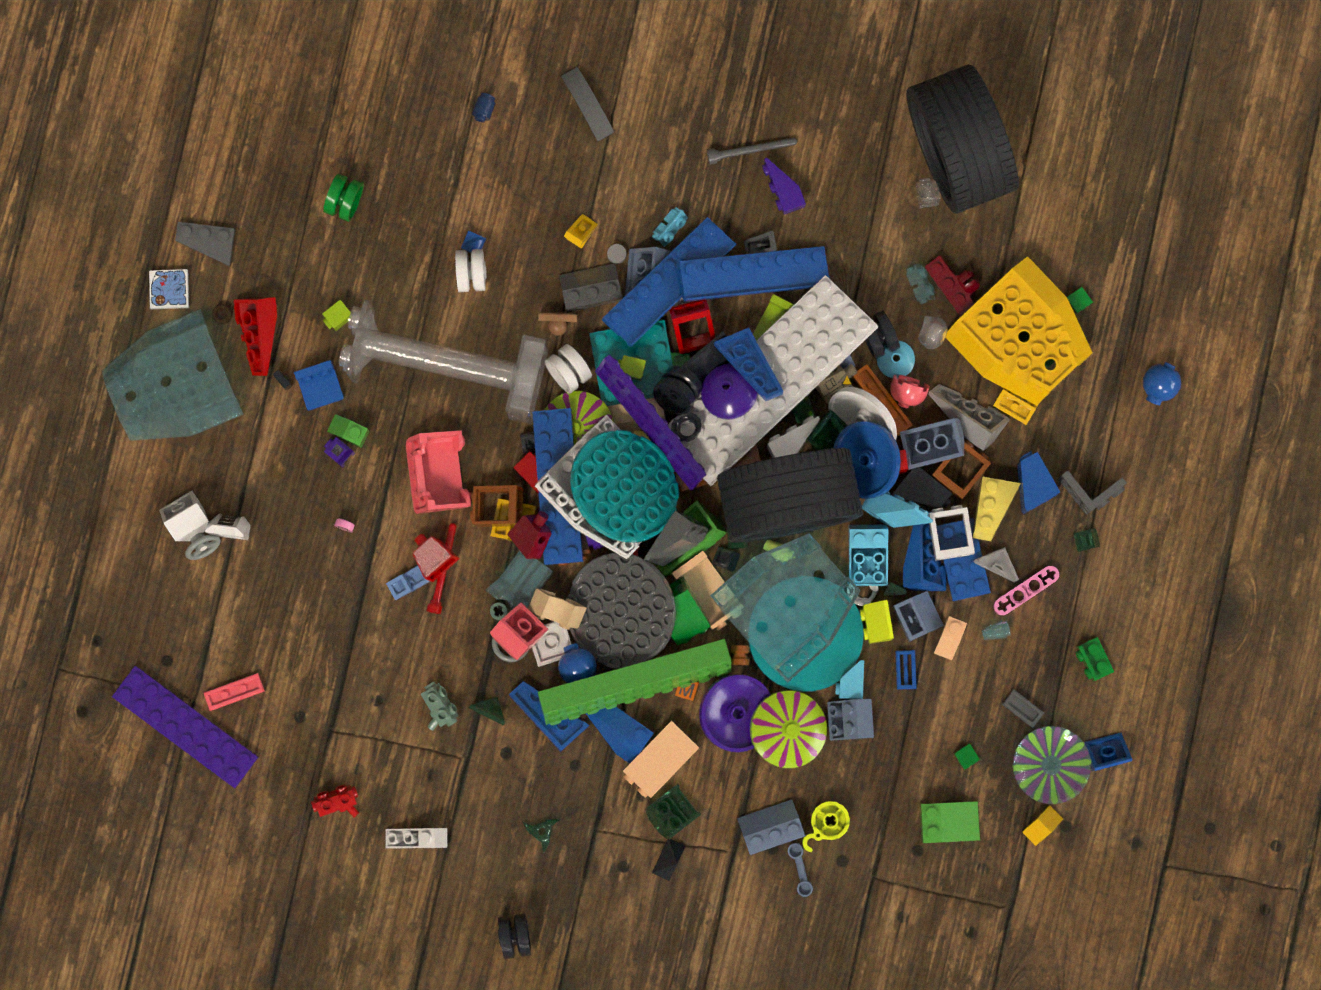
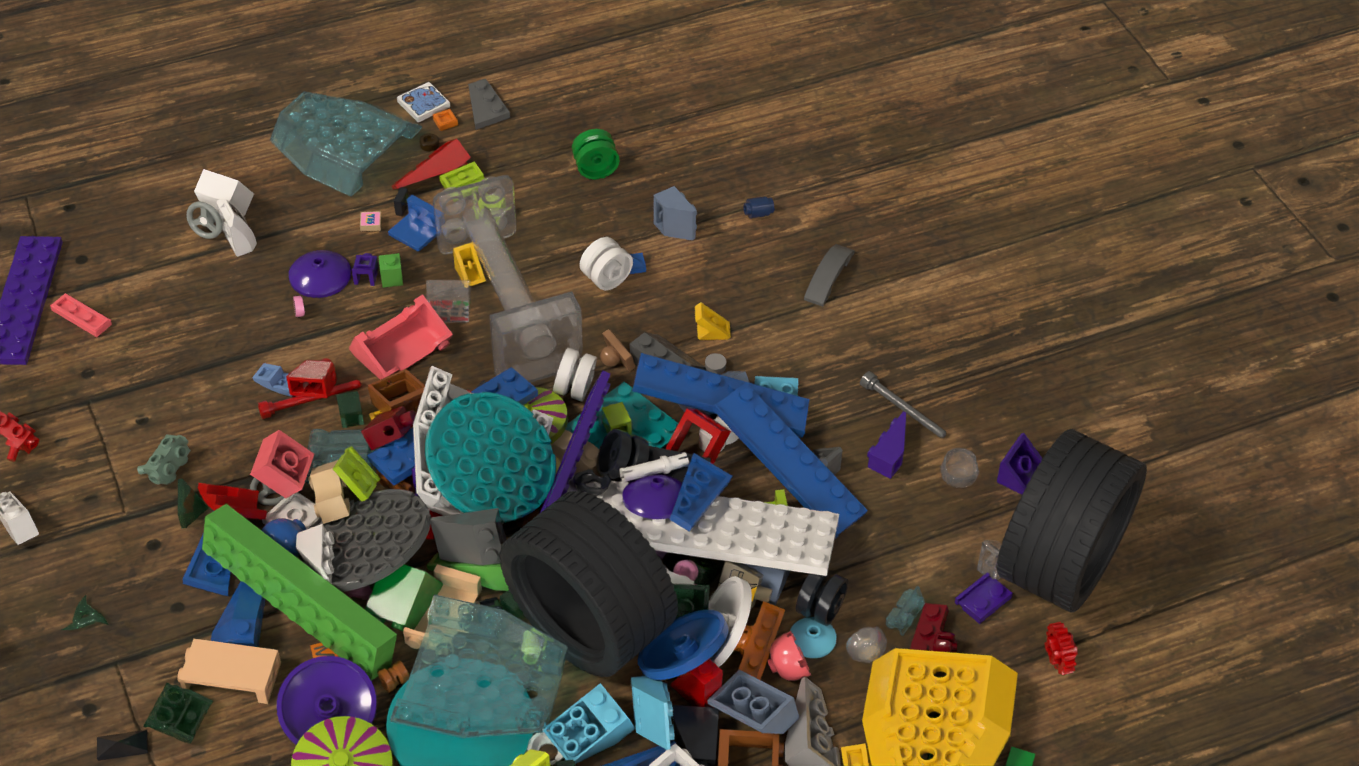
camera: 50 degrees right, 35 degrees down
none -> red slope [198,483,267,520]
none -> dark purple dish [289,250,351,298]
none -> white slope [296,524,335,584]
none -> lime plate [333,446,381,502]
none -> clear green brick [336,391,364,428]
none -> tile [360,211,381,231]
none -> clear slope [426,280,471,322]
none -> orange tile [433,109,458,131]
none -> lime plate [440,162,488,201]
none -> yellow slope [453,242,486,288]
none -> white pin [620,452,689,483]
none -> sand blue slope [654,186,697,240]
none -> bright pink tile [673,560,698,581]
none -> clear hair [940,448,979,488]
none -> dark purple plate [955,572,1012,624]
none -> dark purple slope [997,433,1043,494]
none -> red gear [1044,622,1078,675]

